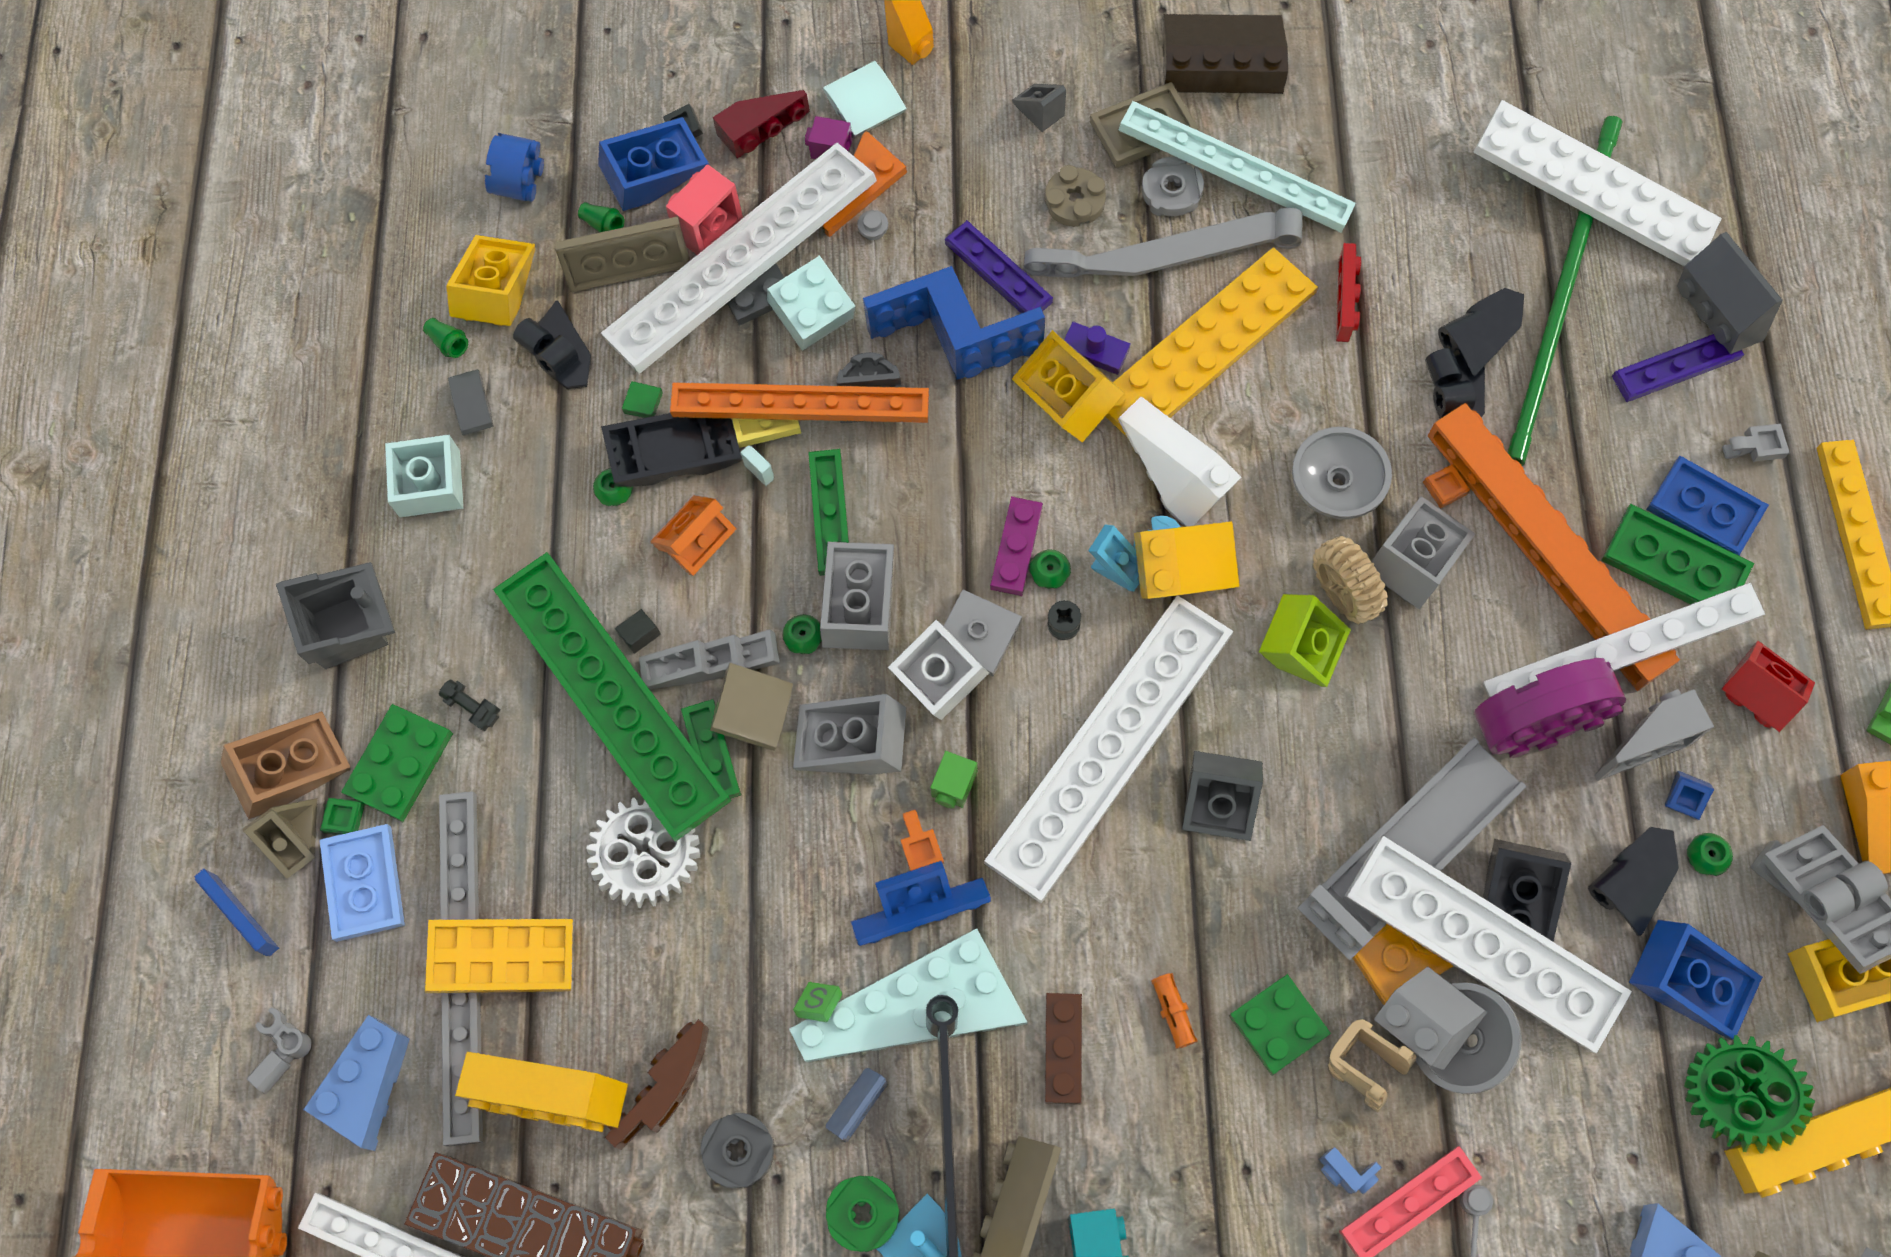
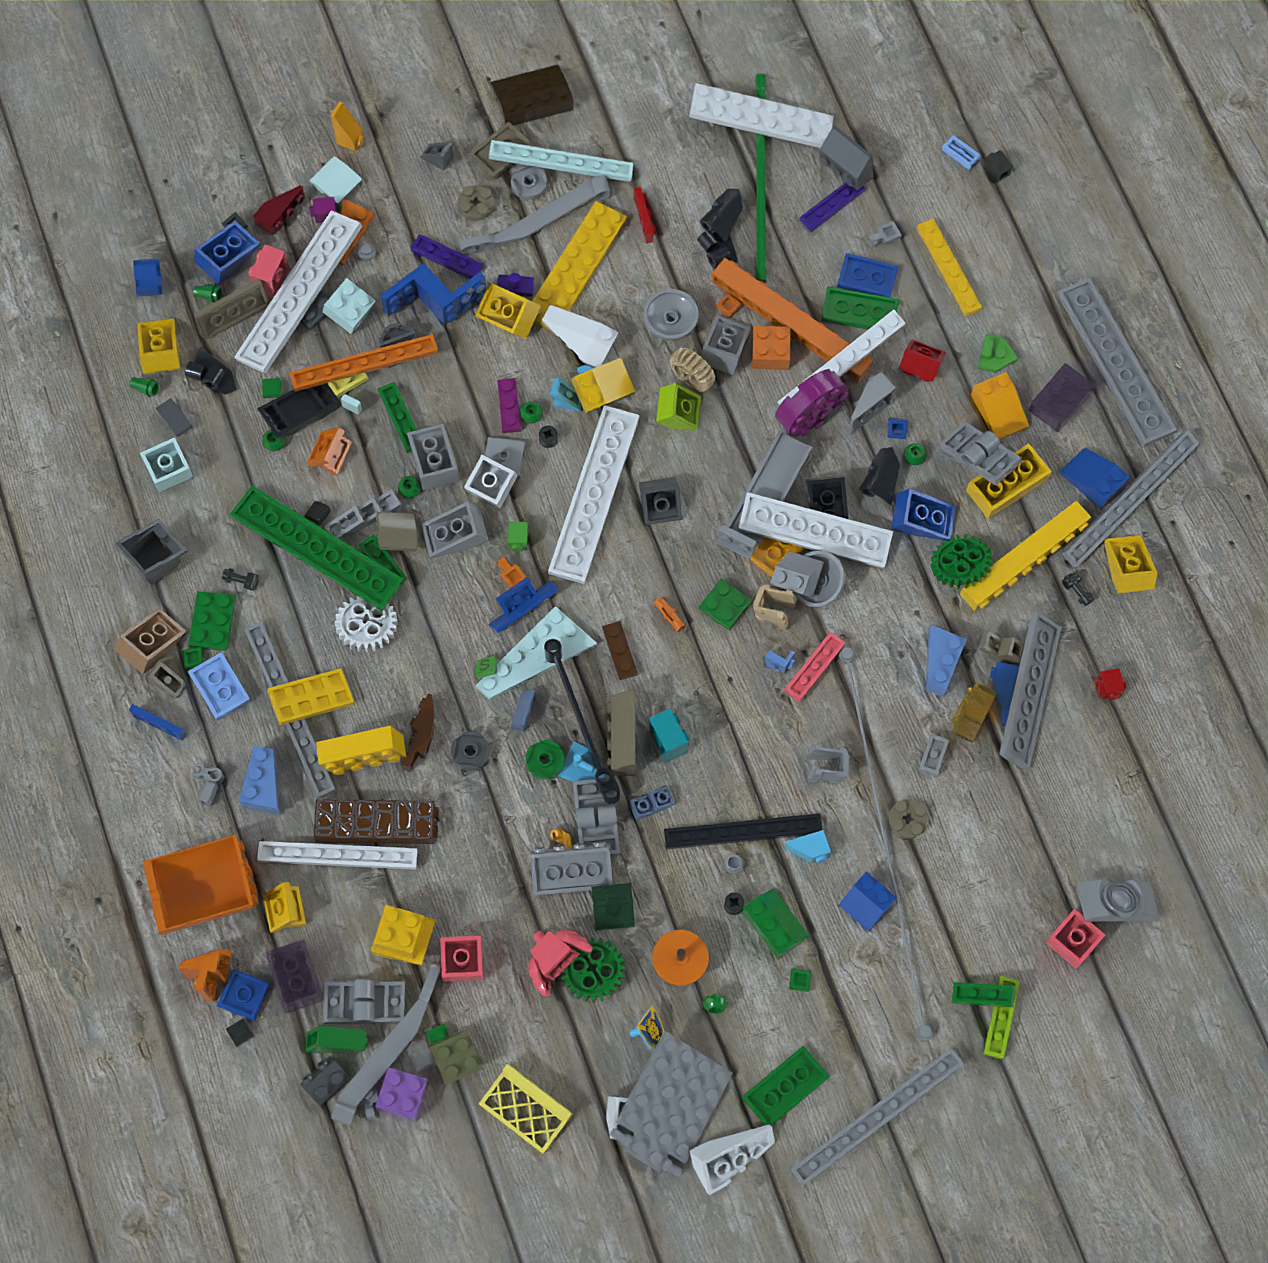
camera: 25 degrees left, 0 degrees up
none -> orange brick [752,326,790,370]

